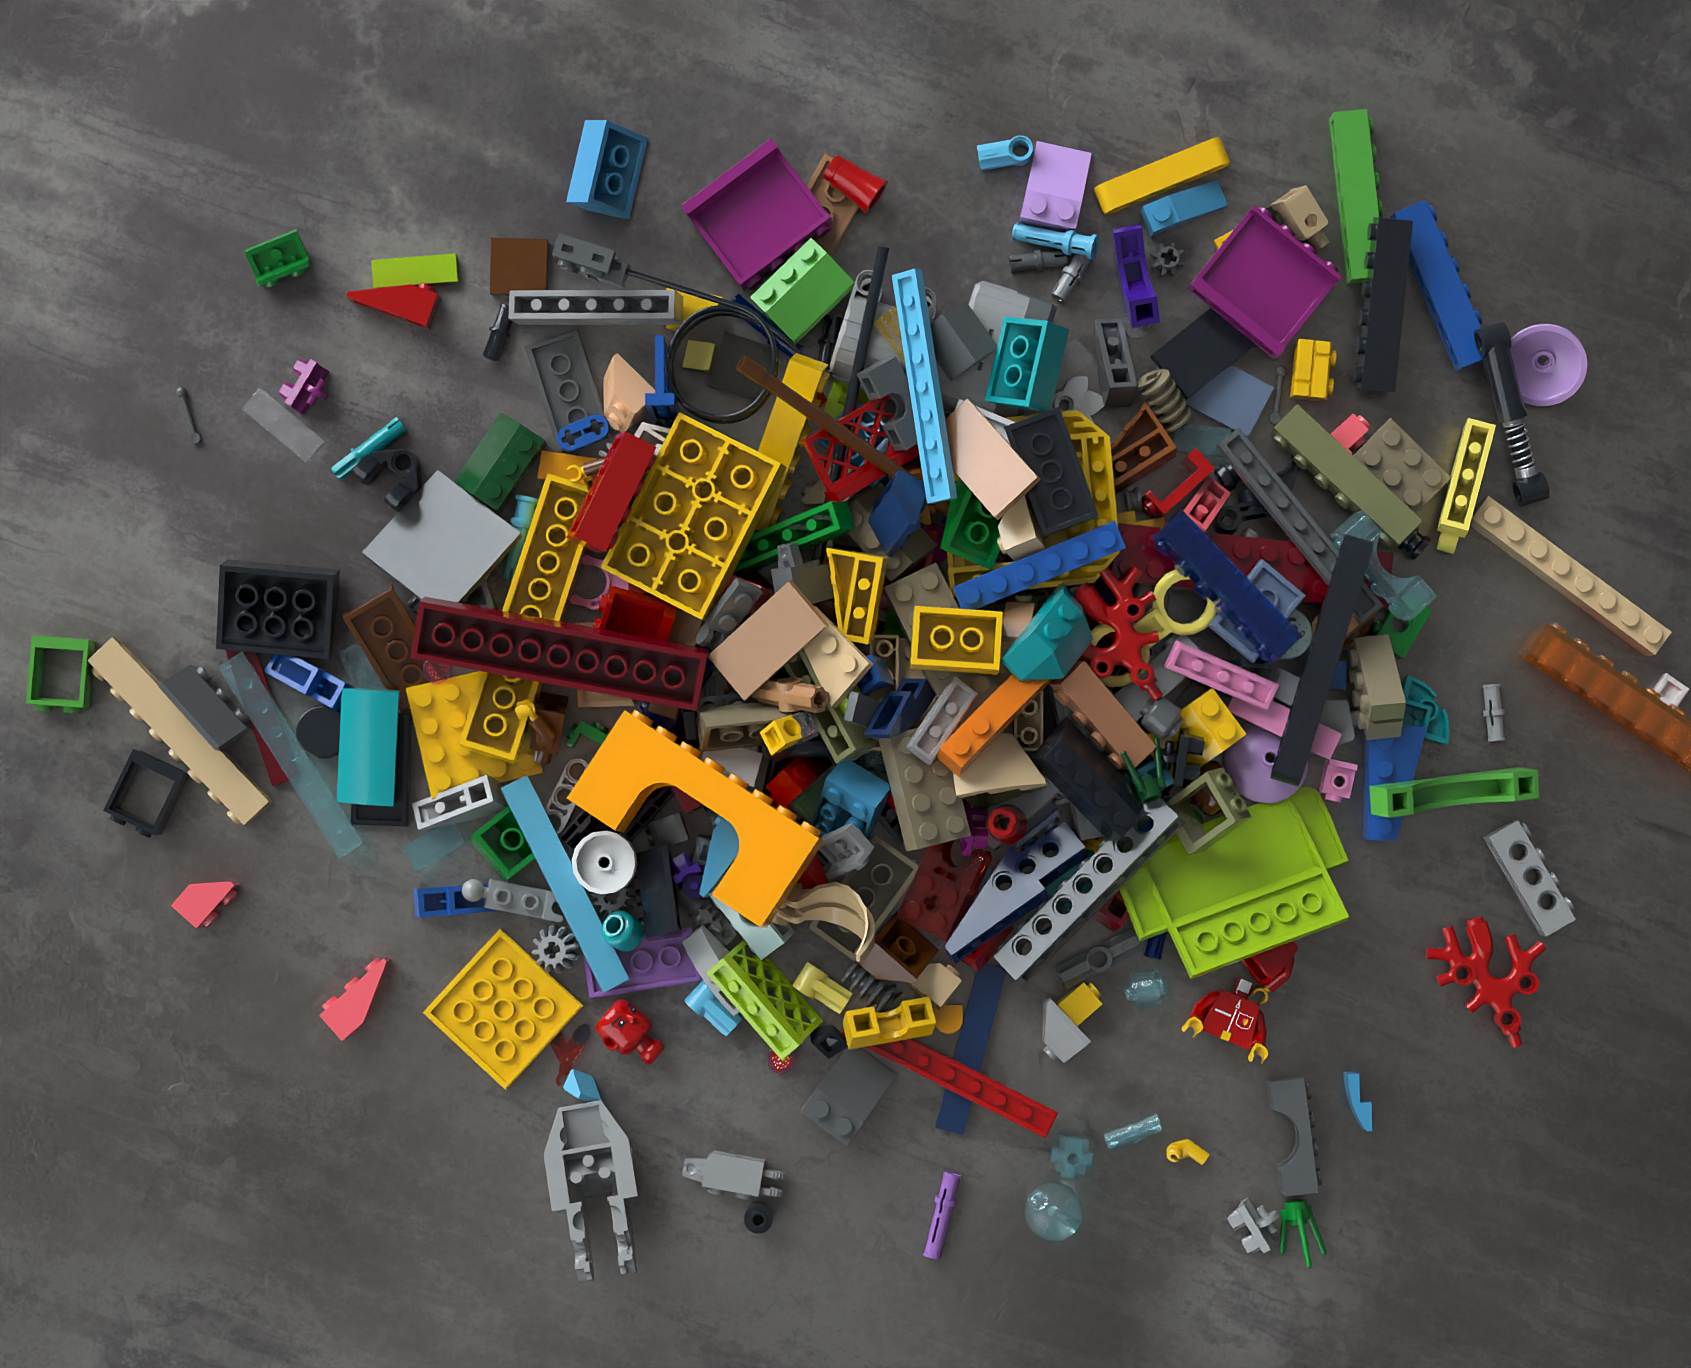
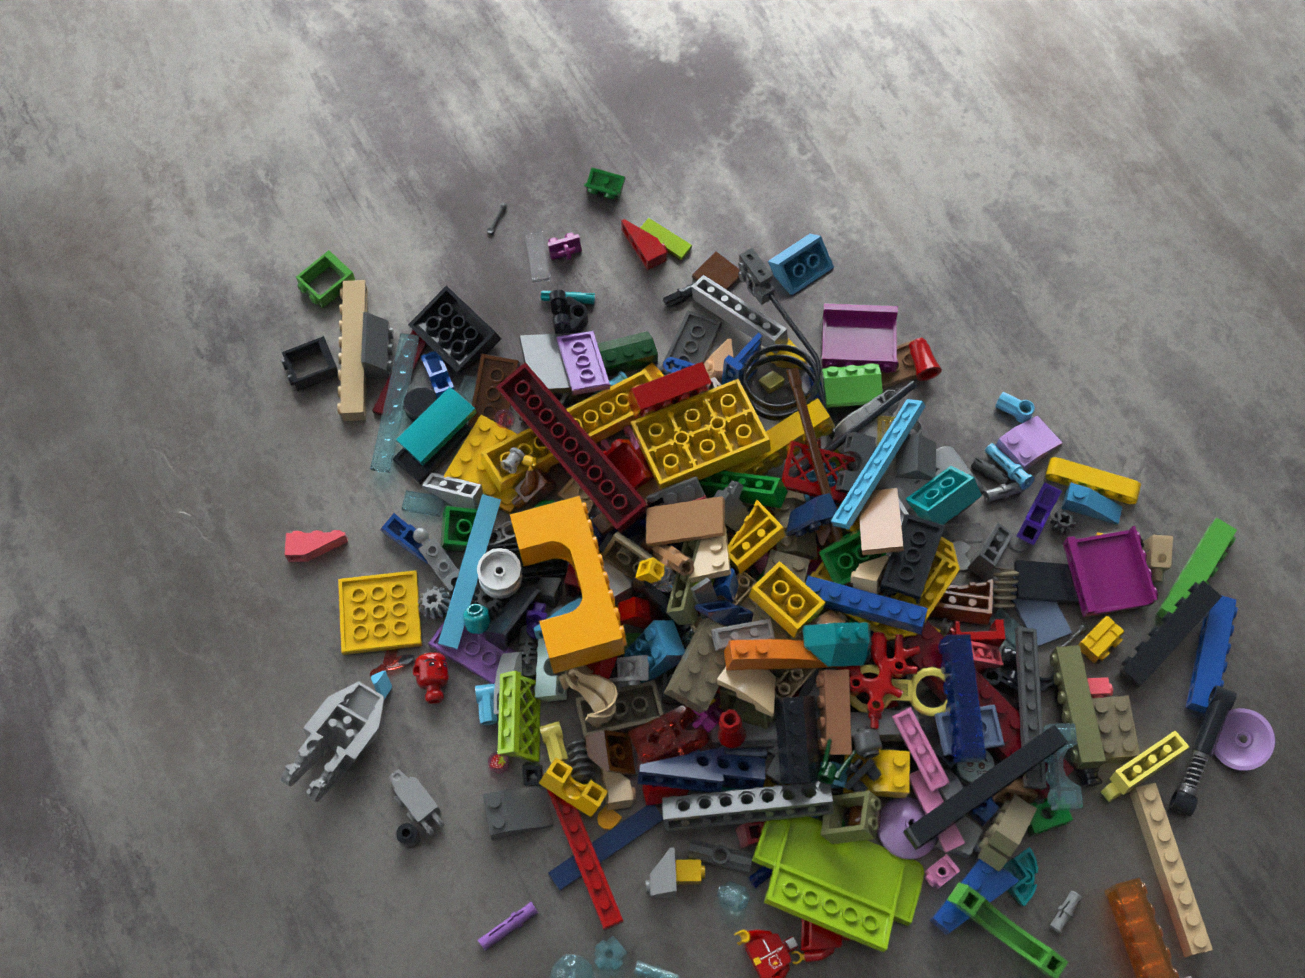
camera: 45 degrees right, 20 degrees down
coral slope [171,881,240,928] -> none
none -> light grey bush [501,447,525,474]
none -> tile [557,331,610,395]

